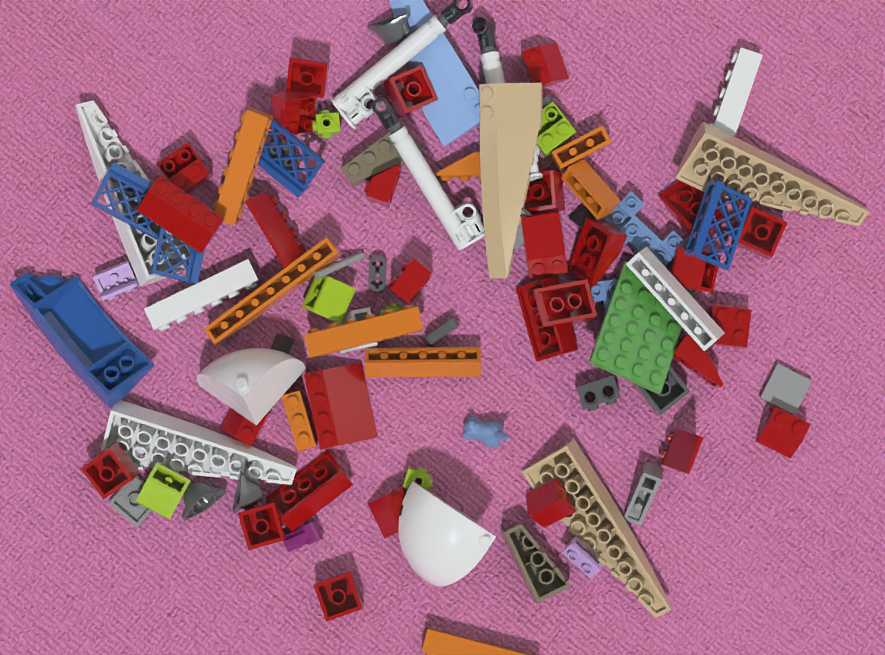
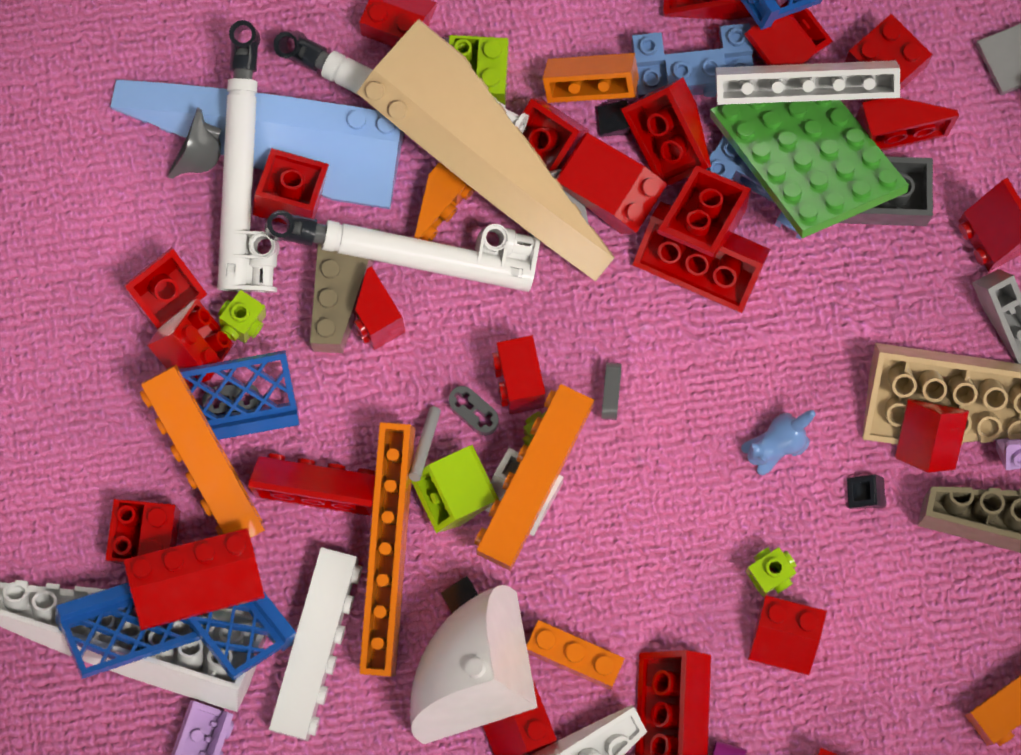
camera: 50 degrees left, 10 degrees down
red slope [304,363,377,450] -> none
orange brick [365,347,481,378] -> none
white brick [398,482,496,587] -> none
orange brick [551,125,611,172] -> none
dark grey brick [576,375,620,412] -> none
none -> black slope [847,474,886,509]

